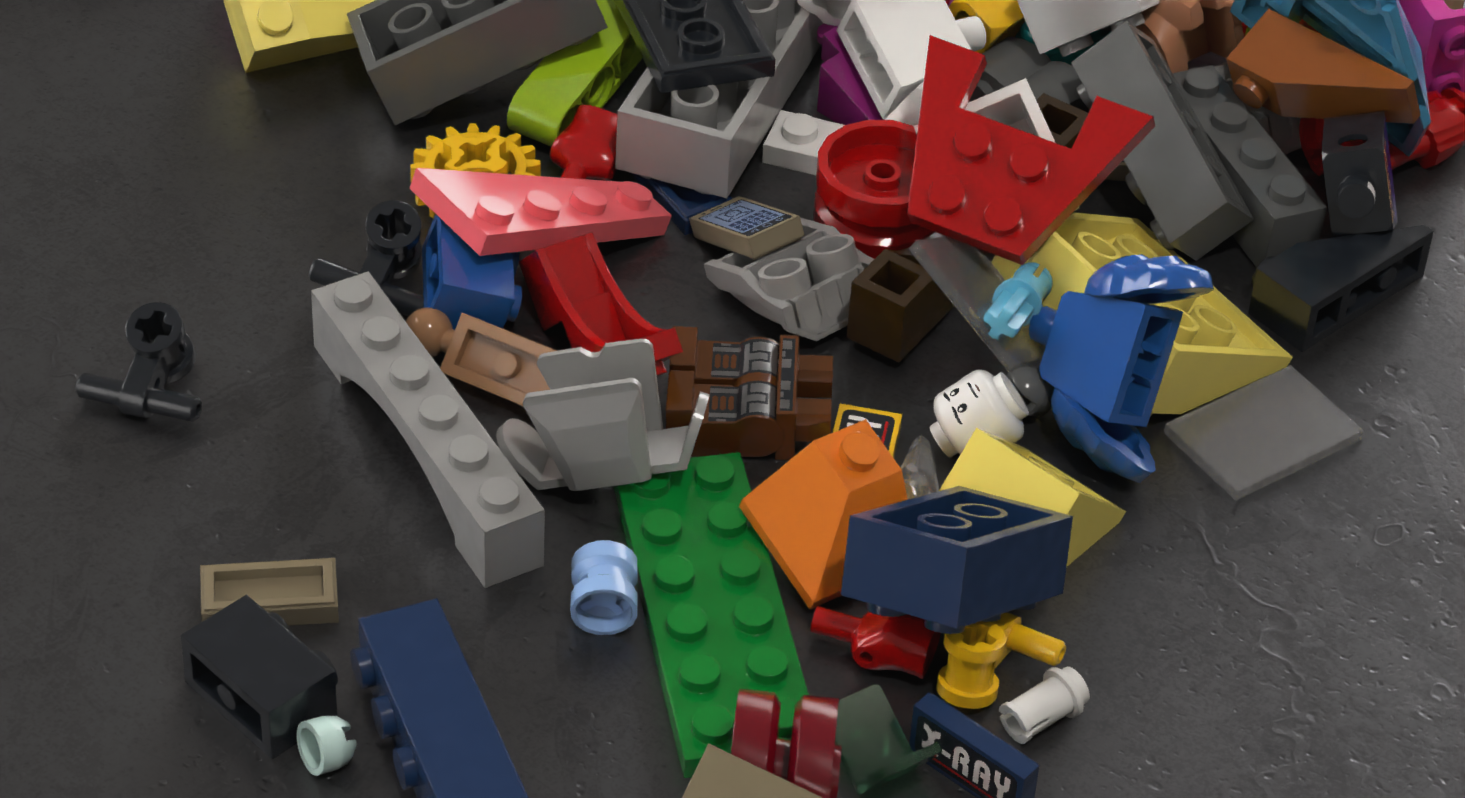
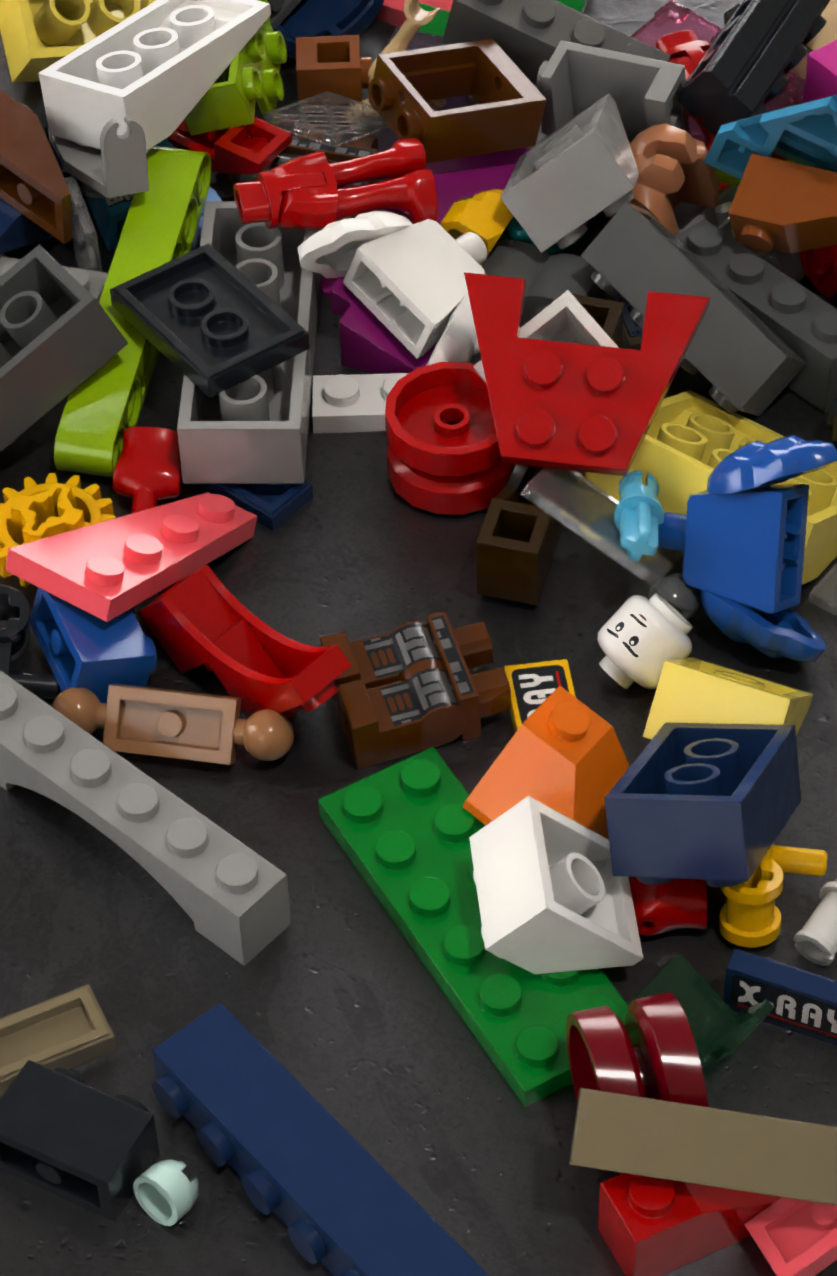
camera: 15 degrees left, 5 degrees up
light grey piece [496,339,710,491] -> none
light blue wheel [570,540,638,635] -> none
dark tan tile [689,196,805,260] -> none
light grey slope [704,217,874,341] -> none
clear bar [901,435,939,500] -> none
none -> white slope [469,796,643,974]

